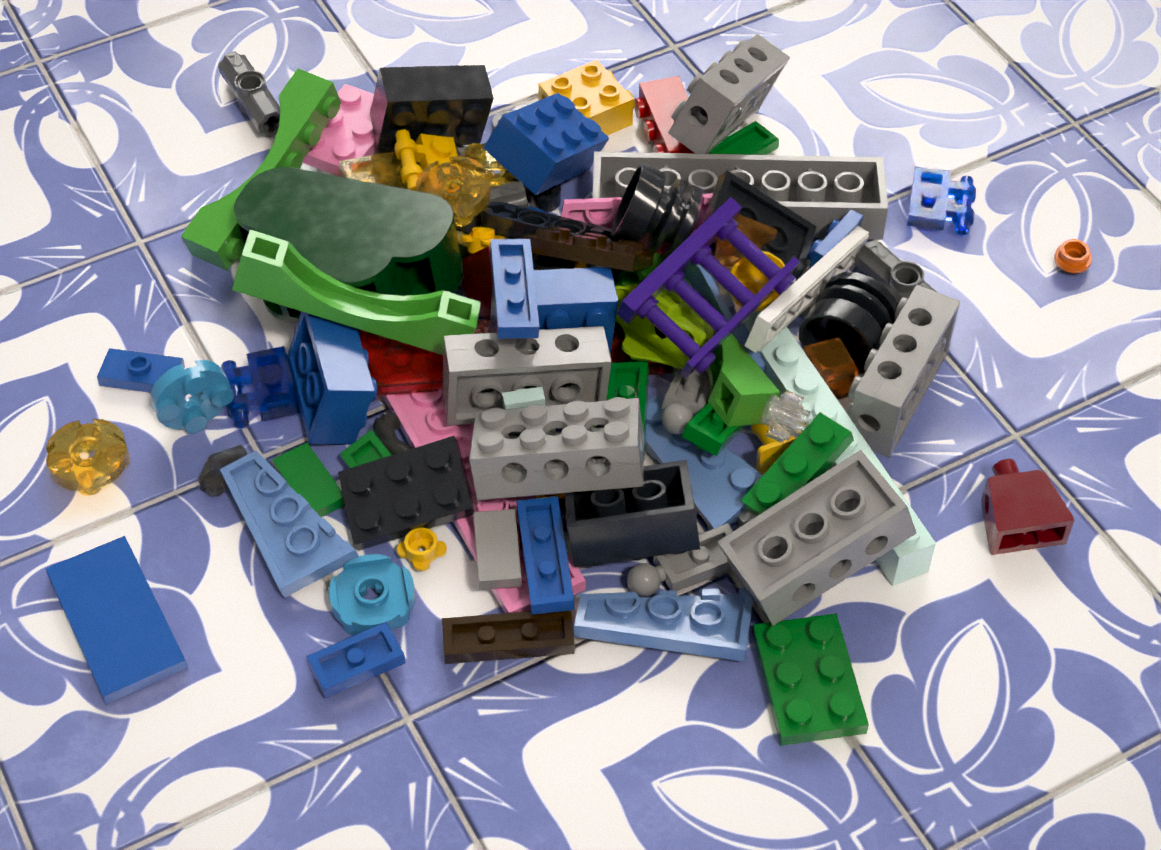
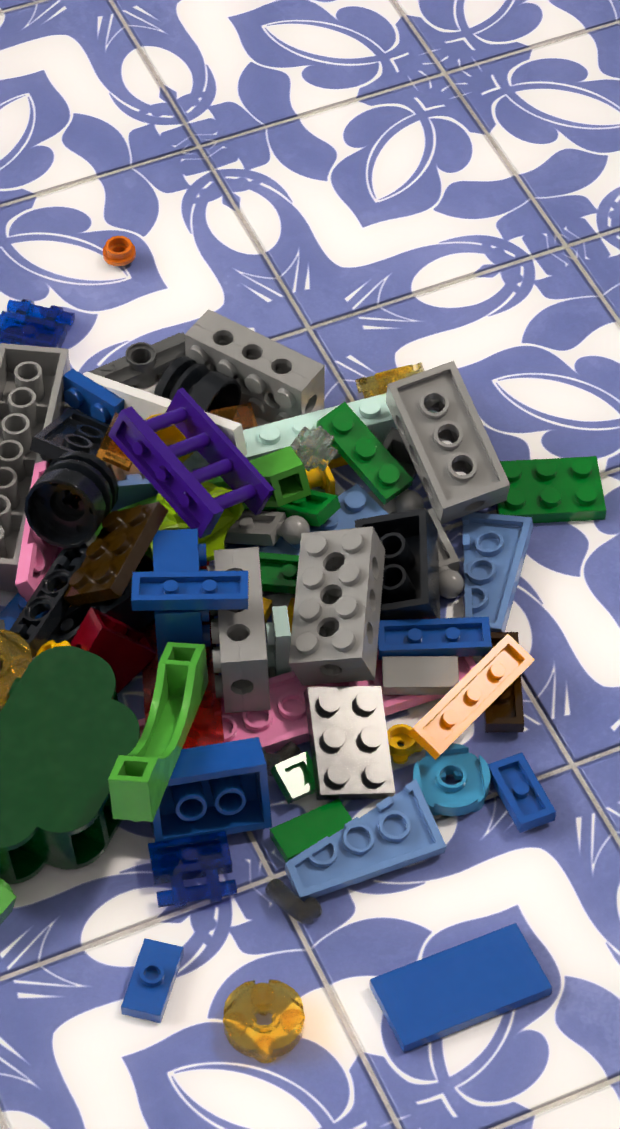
camera: 85 degrees left, 0 degrees up
dark azure plate [151,360,234,433] -> none
dark red torso [981,459,1074,555] -> none
none -> clear yellow plate [355,362,424,399]
none -> plate [408,634,535,760]

